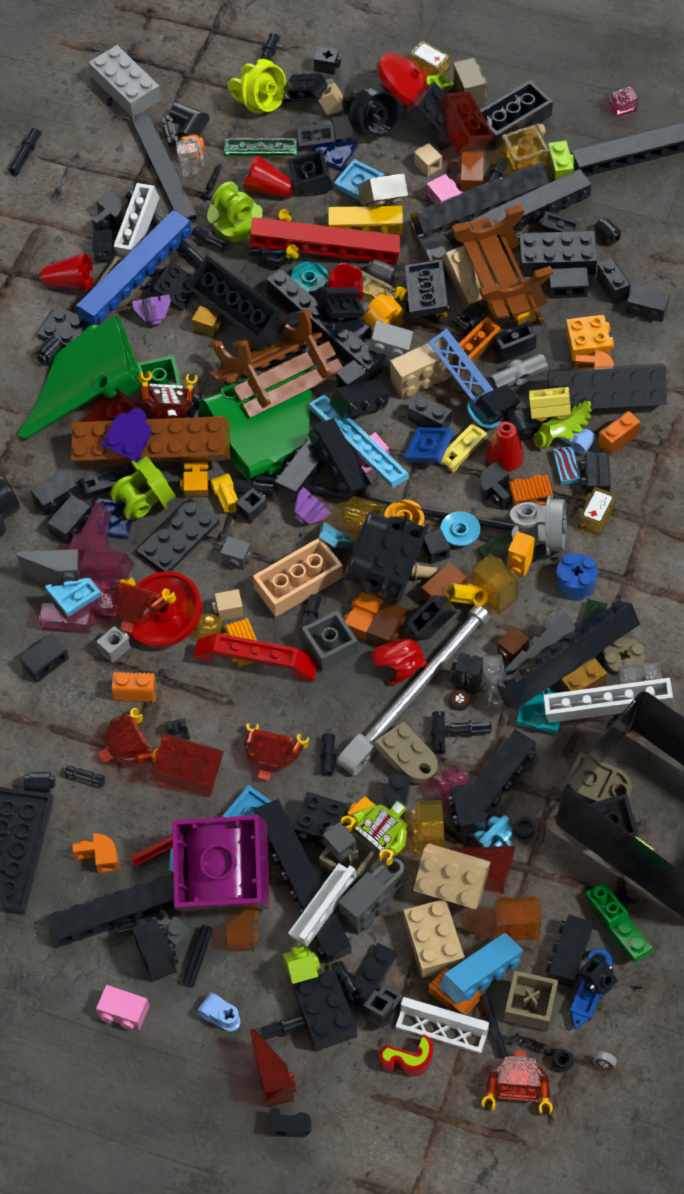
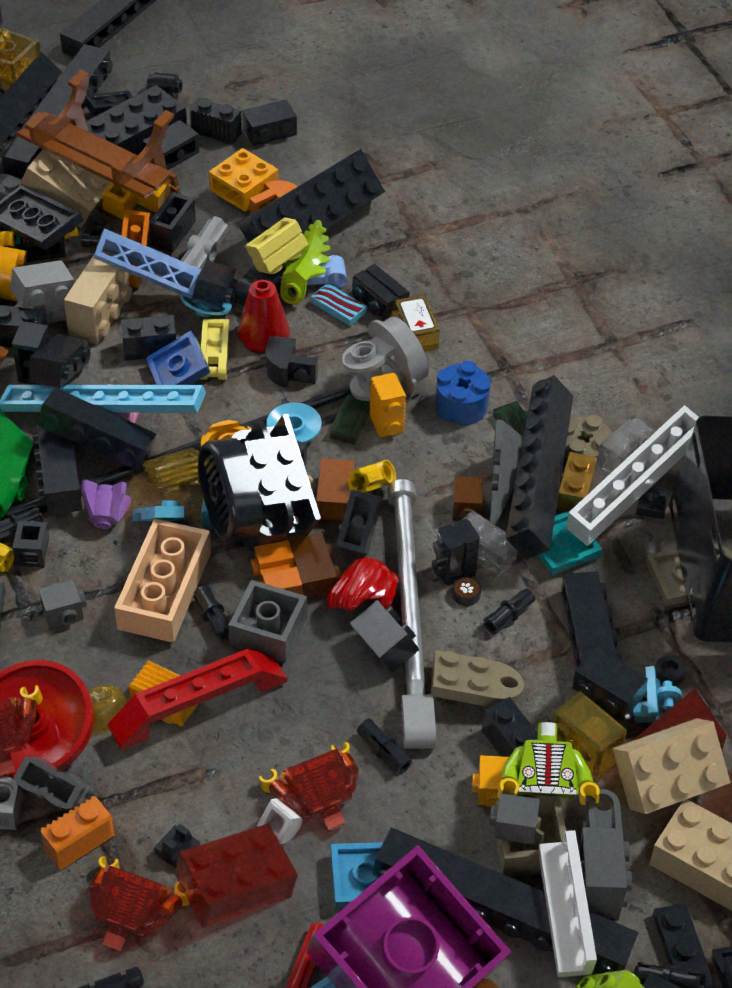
camera: 45 degrees left, 10 degrees down
tan brick [212,589,243,621] -> none
black brick [293,791,348,849] -> none
black pin [431,711,447,755] -> none
clear pink brick [434,766,470,801] -> none
clear yellow brick [472,553,519,614] -> none
orange brick [508,475,553,507] -> none
lime brick [547,141,574,181] -> none
orange brick [598,411,640,455] -> none
none -> dark grey brick [14,756,87,809]
none -> white brick [257,798,302,845]
none -> brick [350,600,420,673]

